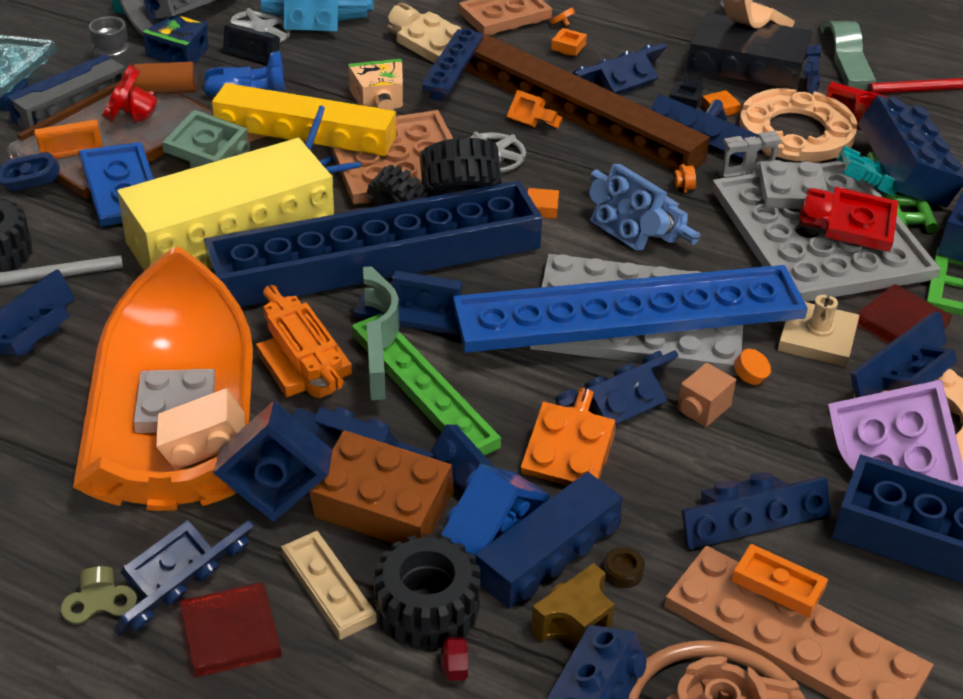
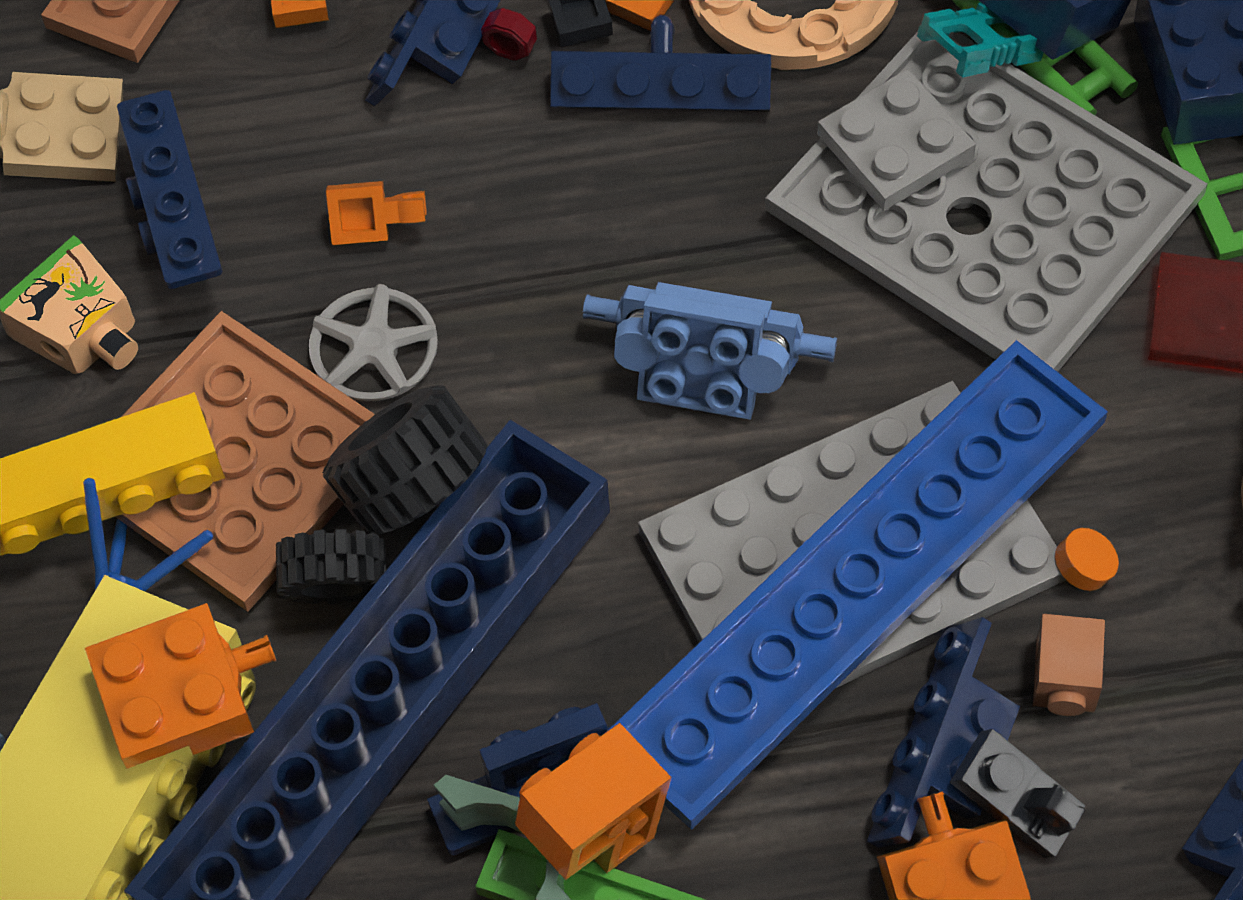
camera: 30 degrees left, 20 degrees up
reddish brown brick [464,32,710,171] -> none
orange tile [528,188,559,219] -> none
orange plate [674,164,696,194] -> none
light grey piece [718,131,781,178] -> none
tan tile [778,295,859,368] -> none
red plate [799,186,898,252] -> none
none -> orange plate [85,603,276,769]
none -> dark red tile [481,8,537,61]
none -> orange brick [515,723,672,880]
none -> hinge [950,729,1085,858]

